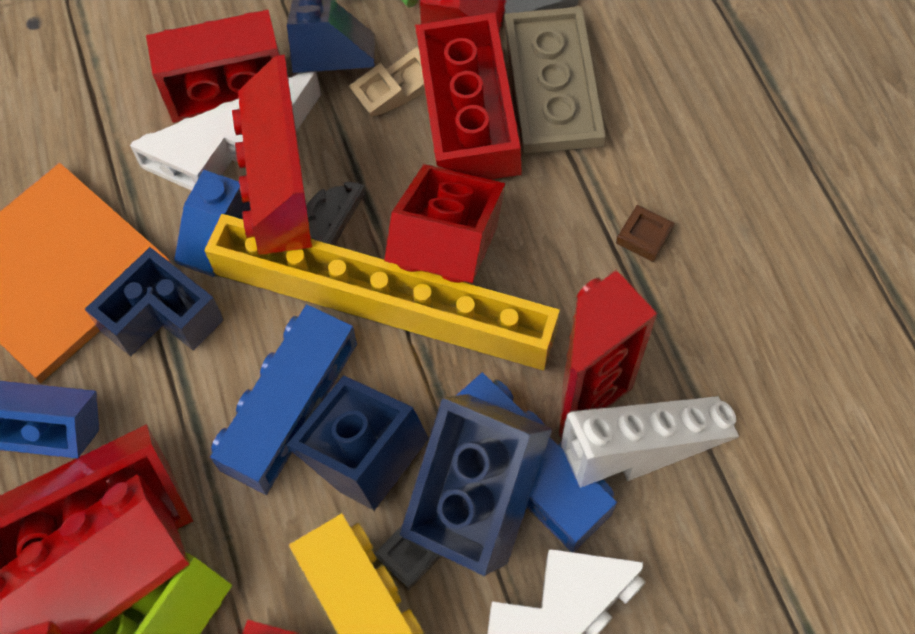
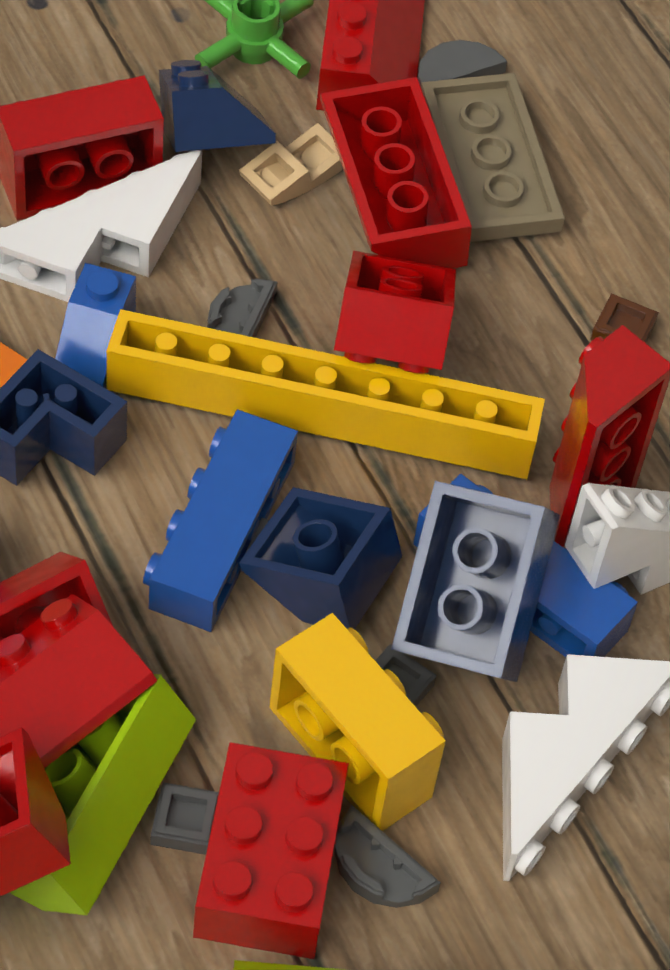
camera: 15 degrees left, 10 degrees down
red slope [232,54,312,255] -> none

